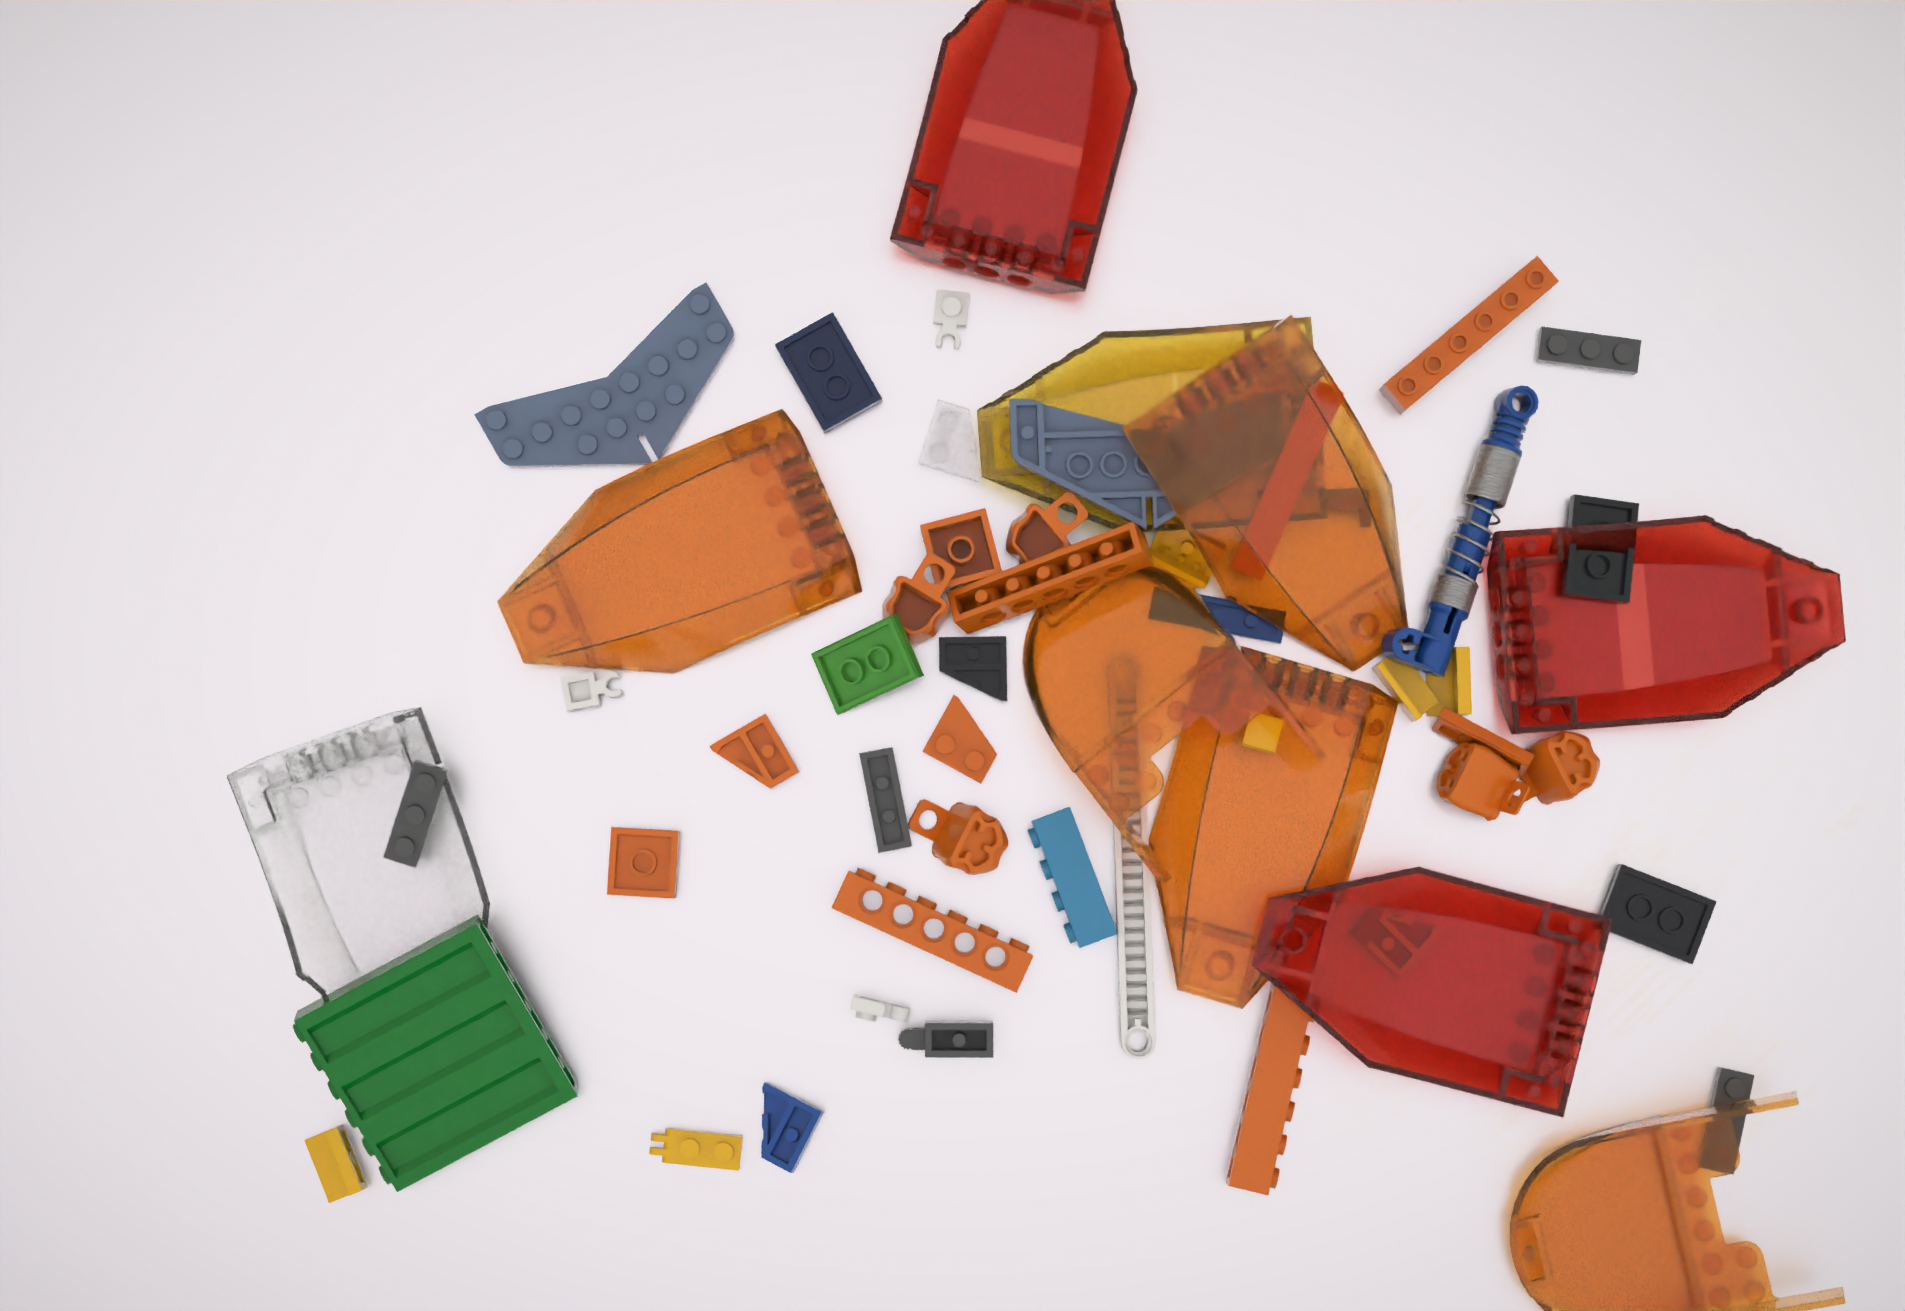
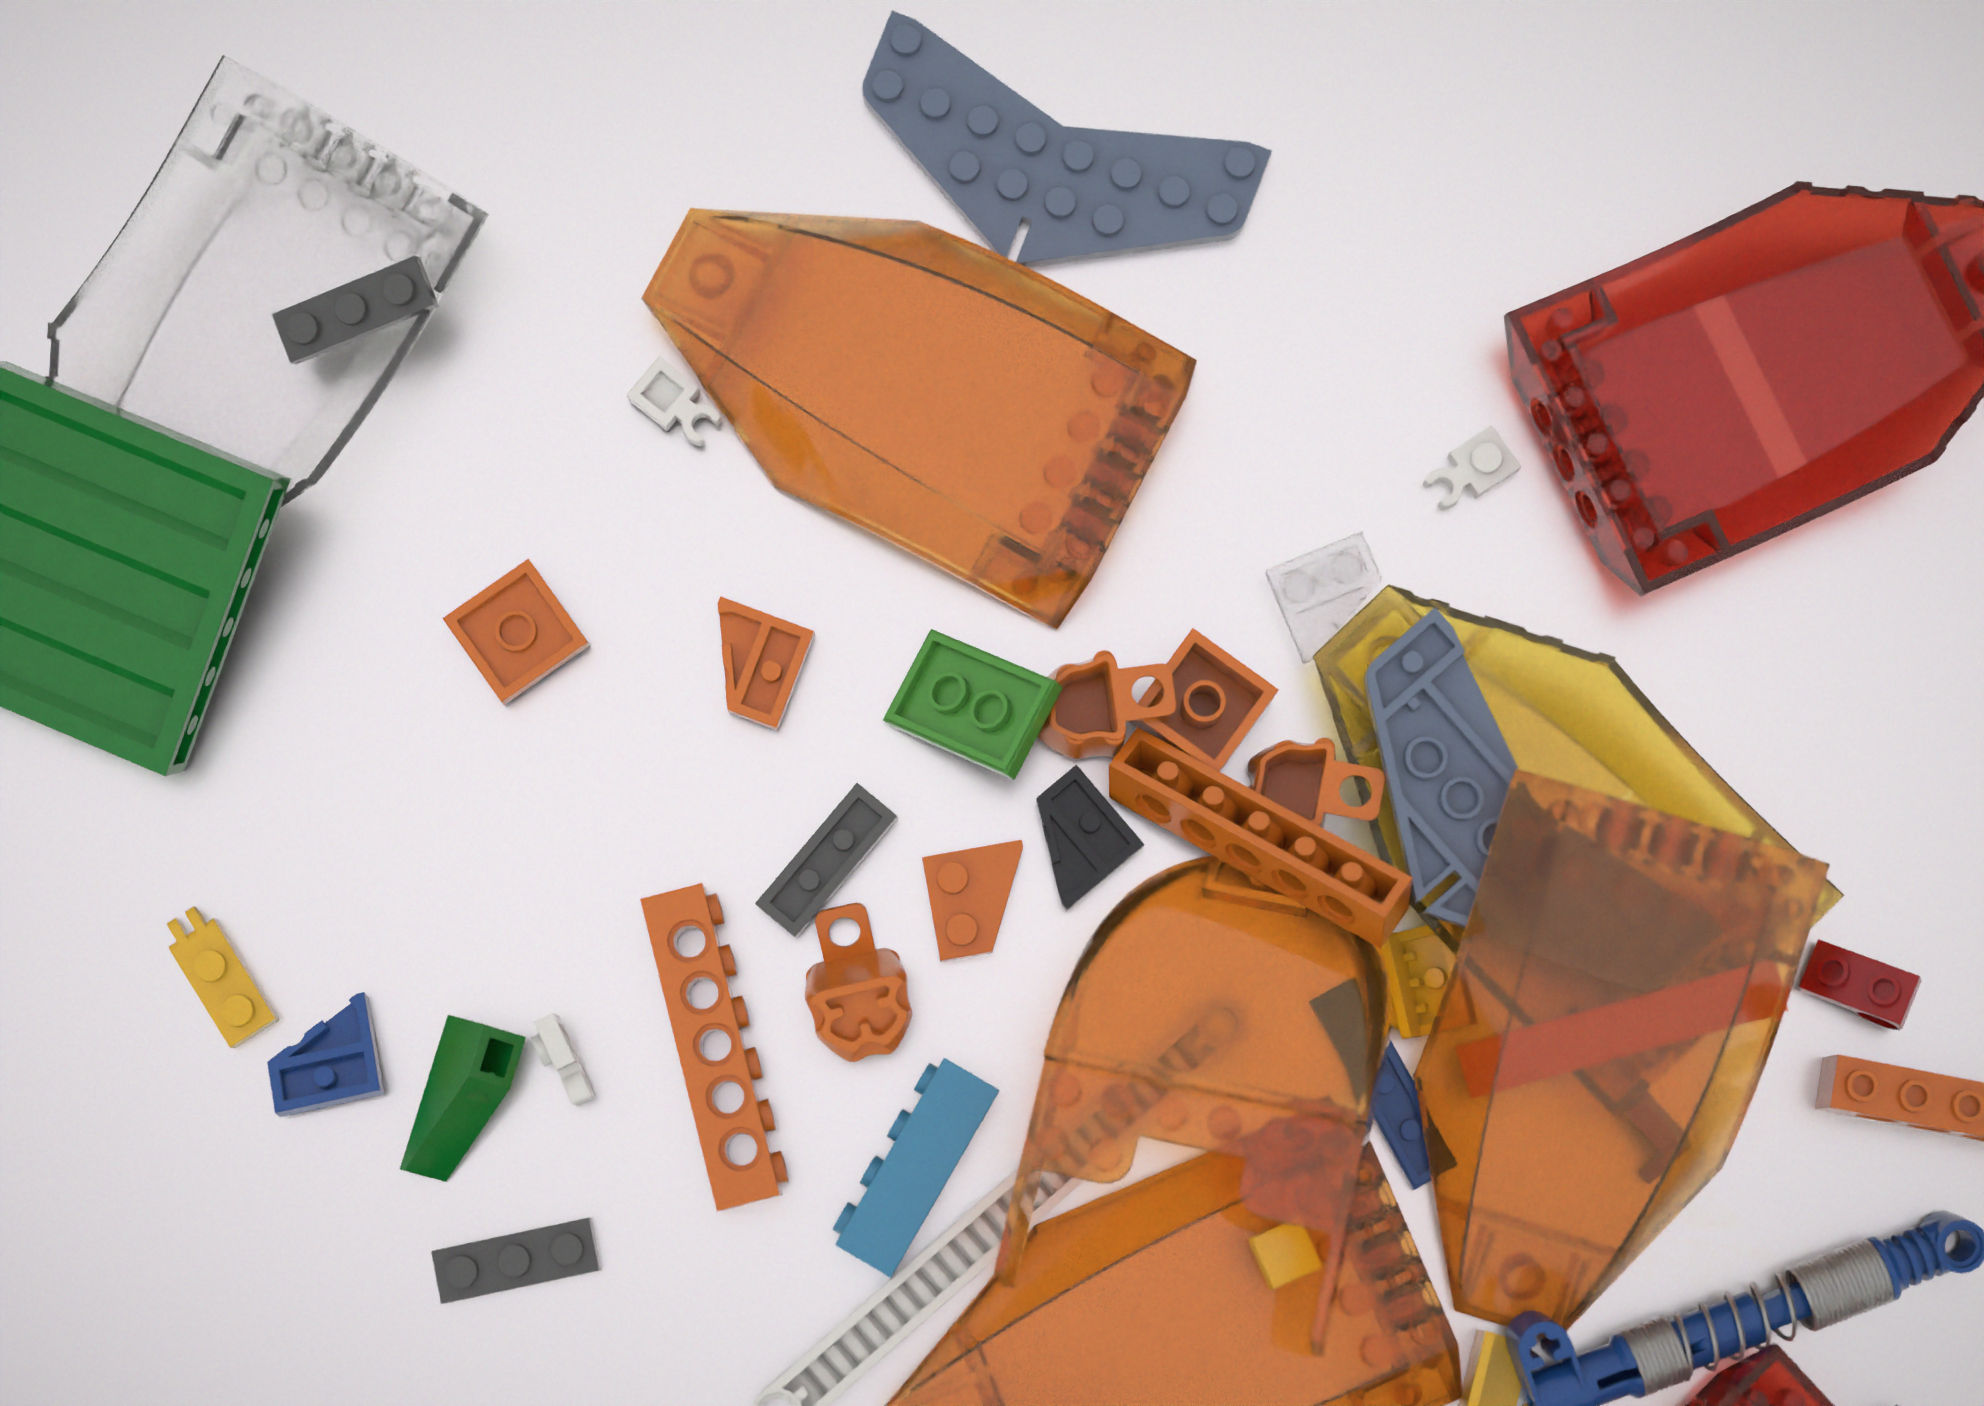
camera: 50 degrees right, 5 degrees down
dark blue plate [775,312,882,433] -> none
dark grey hinge [898,1021,993,1058] -> none
none -> green slope [400,1015,526,1182]
none -> dark grey plate [431,1217,601,1304]
none -> red plate [1799,939,1922,1030]

